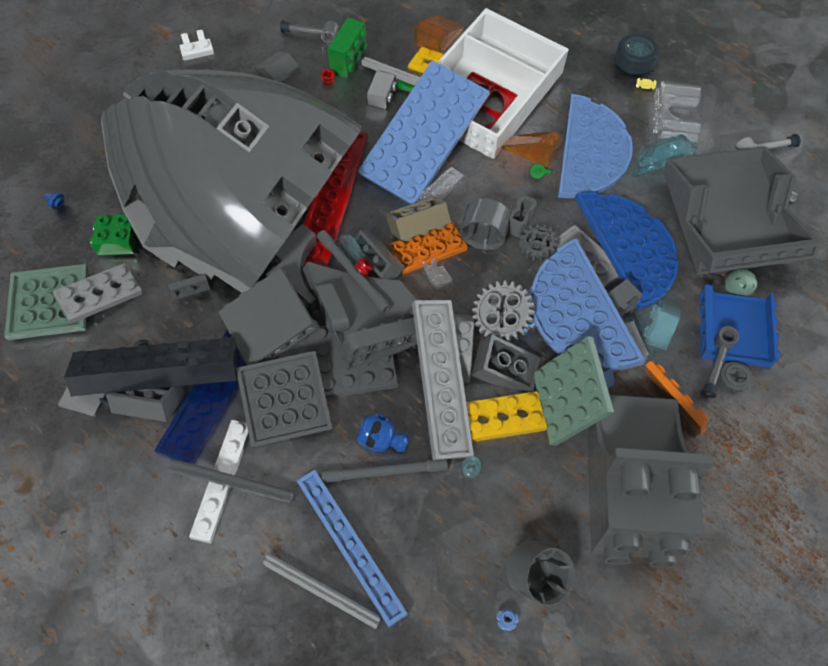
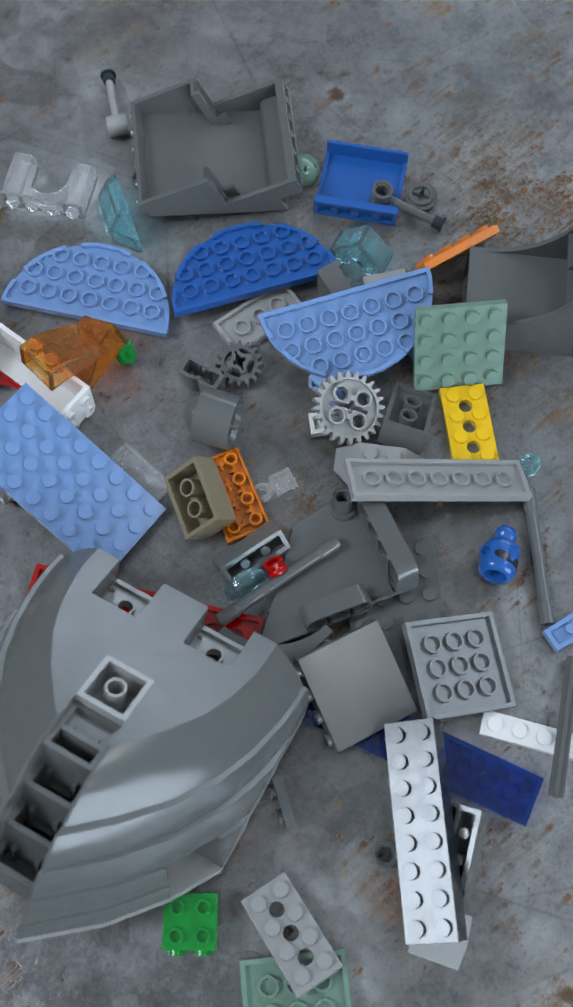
camera: 85 degrees left, 10 degrees up
none -> clear orange slope [19,323,105,391]

